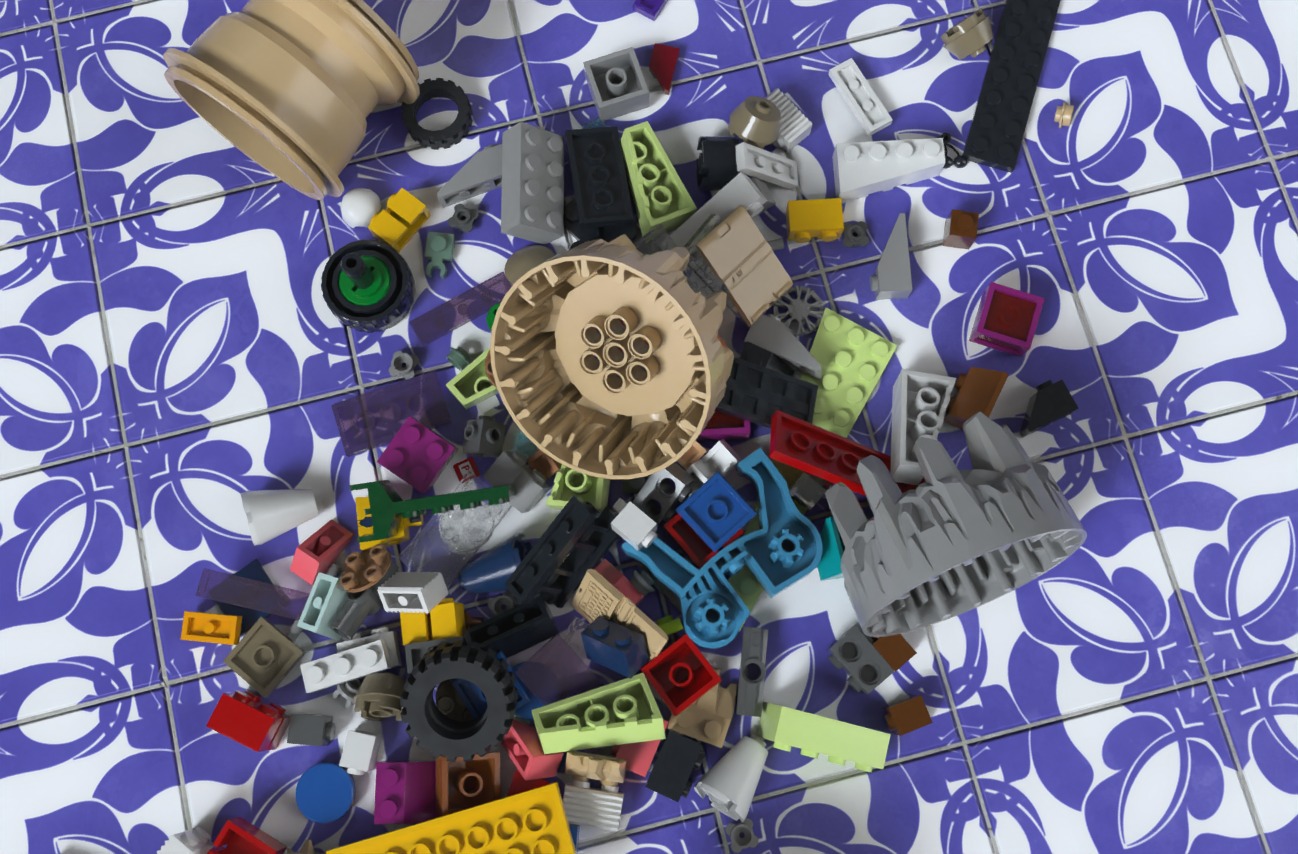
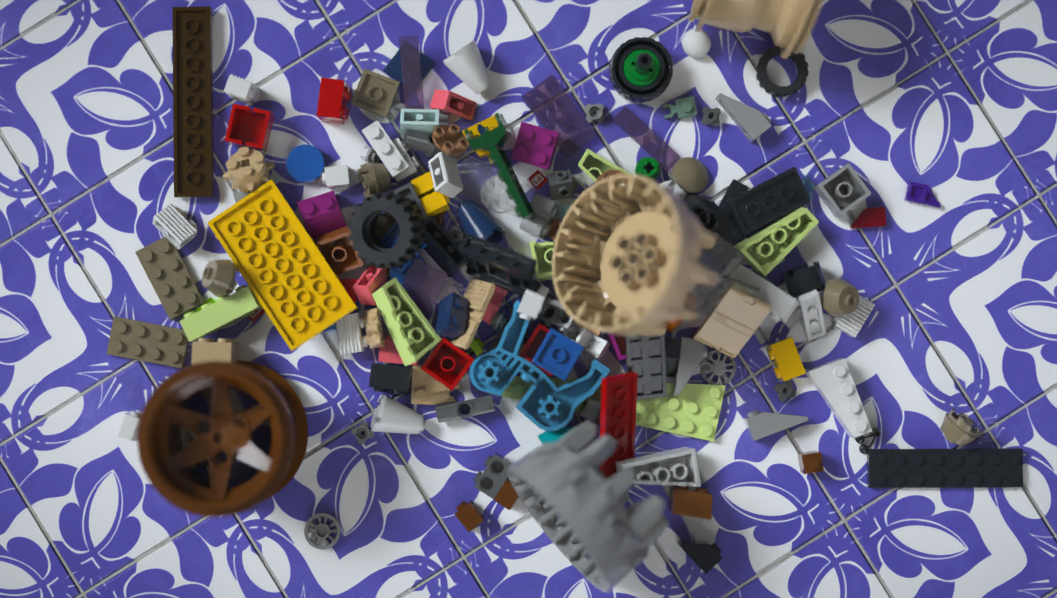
camera: 70 degrees right, 10 degrees up
light orange plate [181,611,242,645] -> none
dark grey brick [287,713,336,746] -> none
yellow piece [368,188,431,253] -> none
sand green plate [446,347,471,371] -> none
light grey brick [501,122,564,245] -> none
yellowish green wedge [756,702,891,773] -> none
white plate [828,58,893,136] -> none
piece [969,282,1045,357] -> none
tan plate [1054,102,1074,128] -> none

